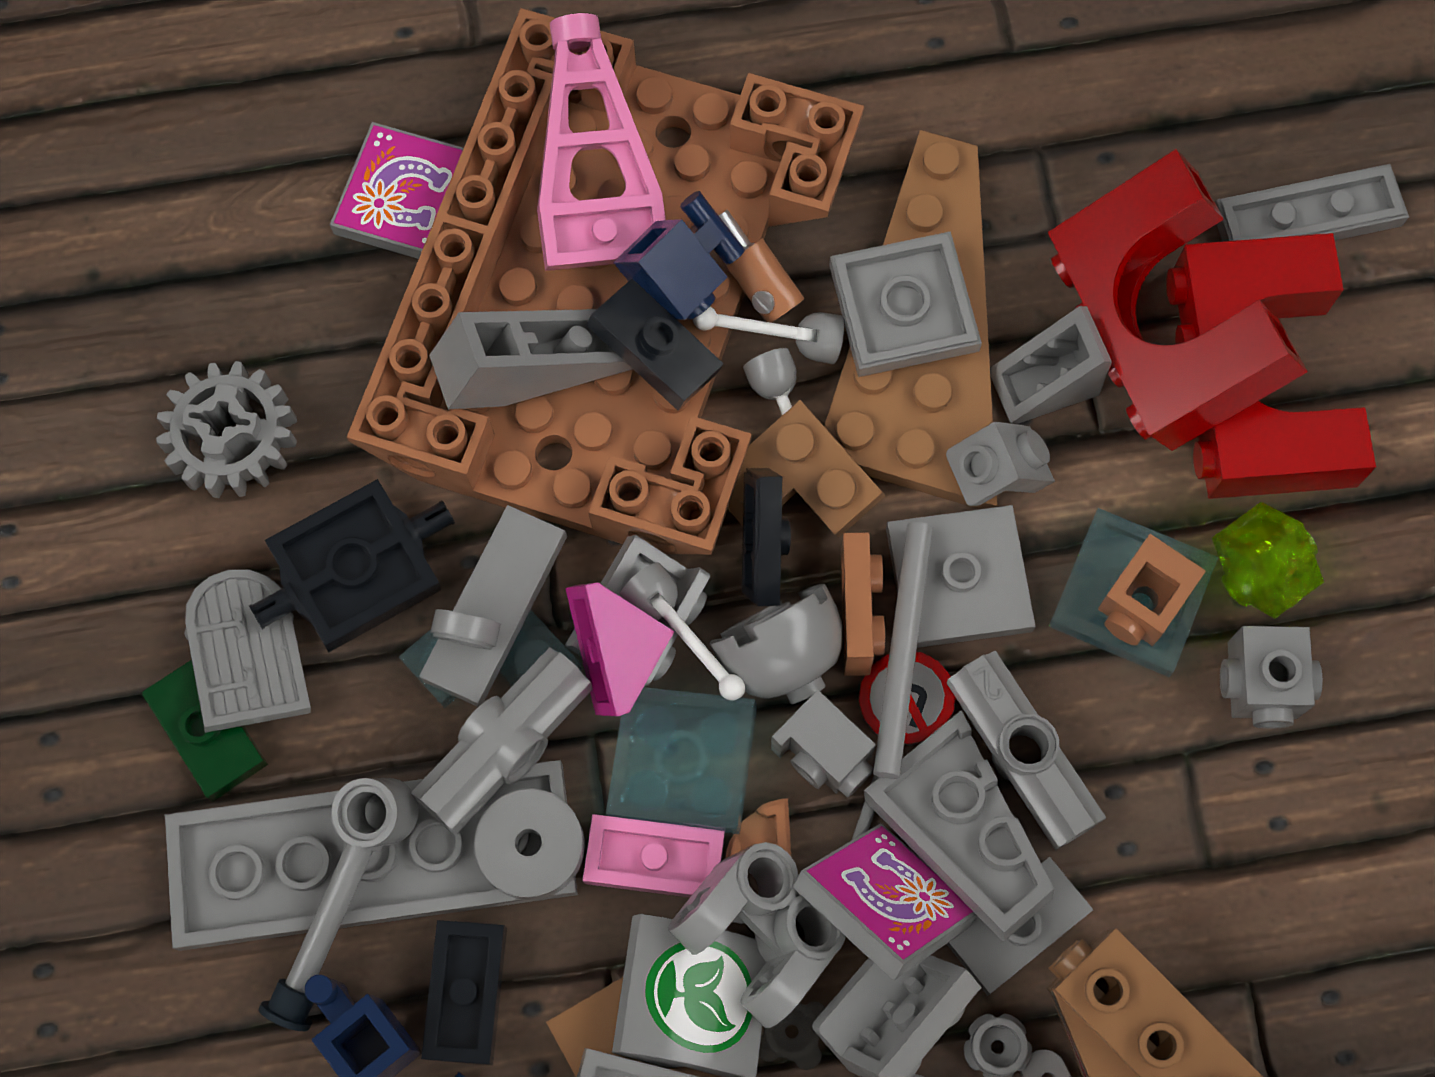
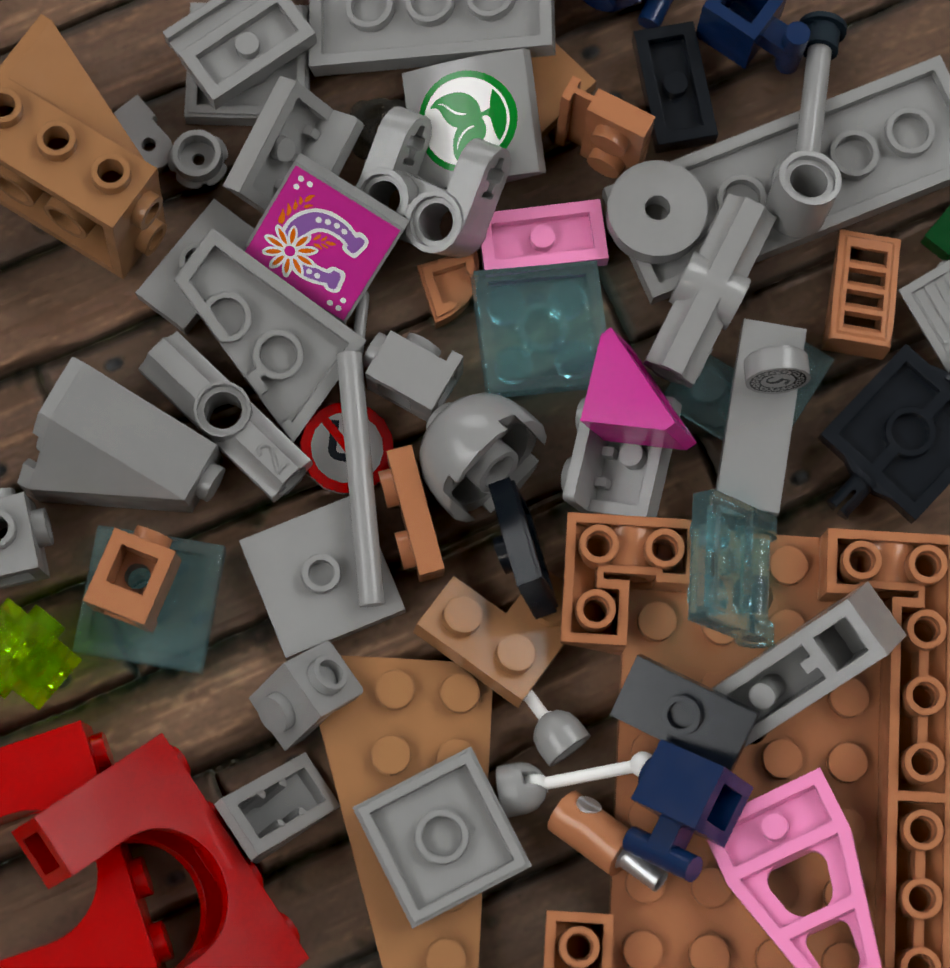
camera: 160 degrees right, 5 degrees up
hinge [619,562,745,701] -> none
none -> light grey slope [17,356,225,513]
none -> nougat plate [555,76,656,178]
none -> clear light blue plate [687,489,777,648]
none -> nougat slope [821,229,901,360]

